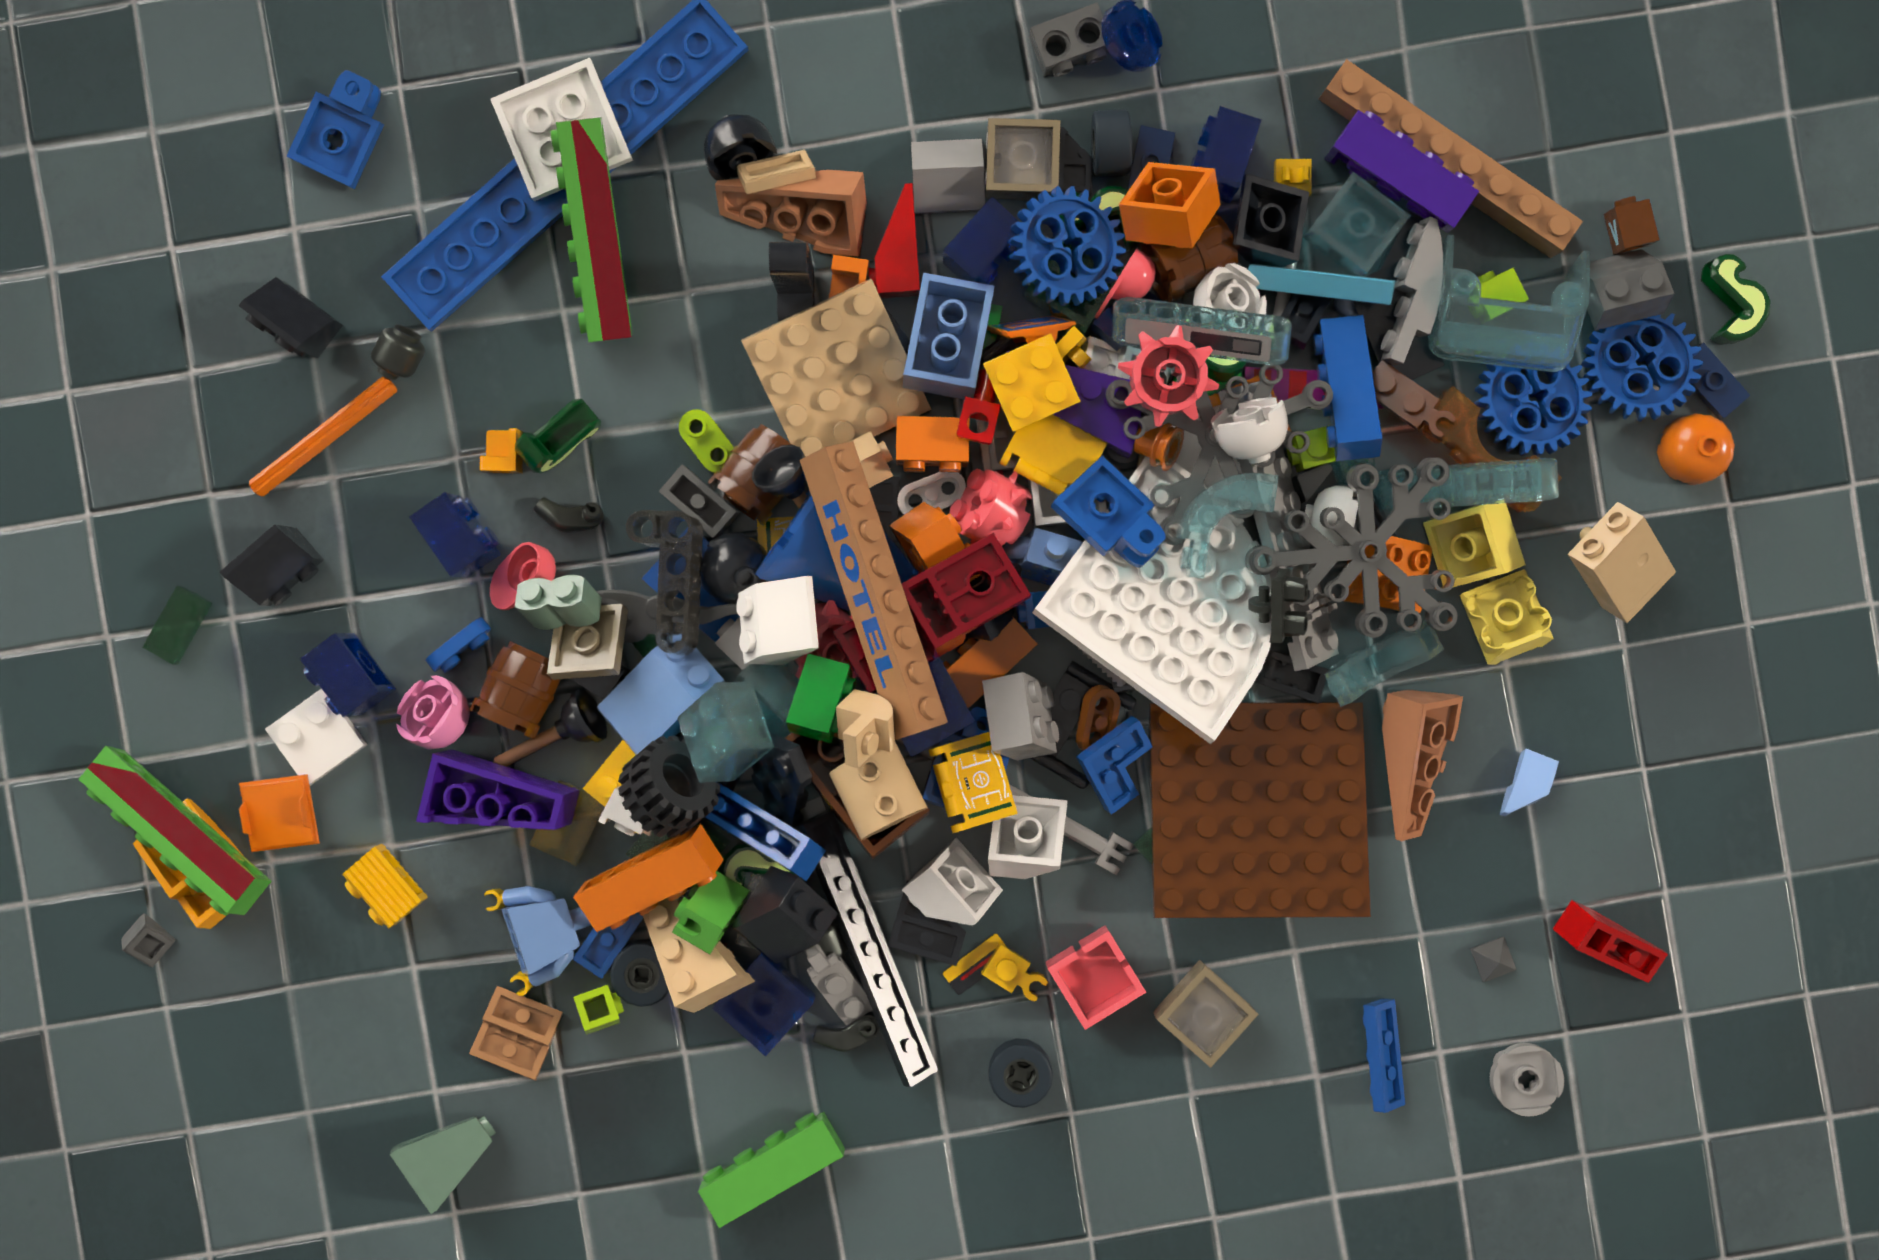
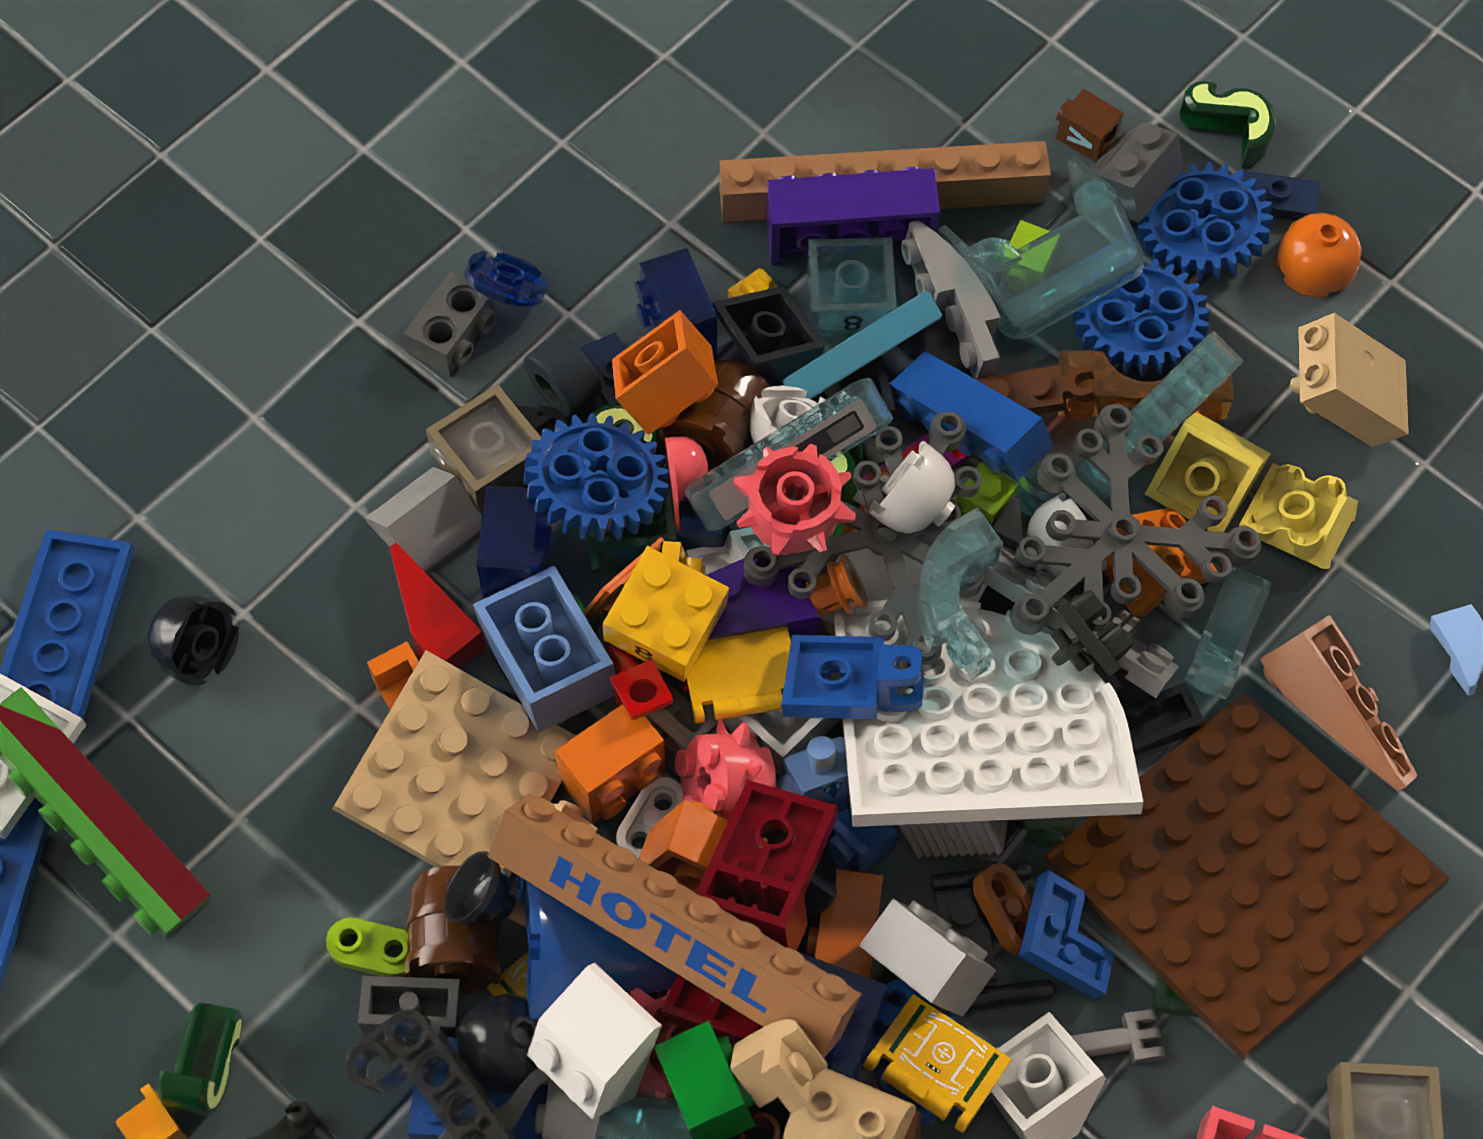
camera: 40 degrees left, 25 degrees down
nougat wedge [715,170,867,257] -> none
tan tile [737,150,816,194] -> none
black beam [769,241,815,322] -> none

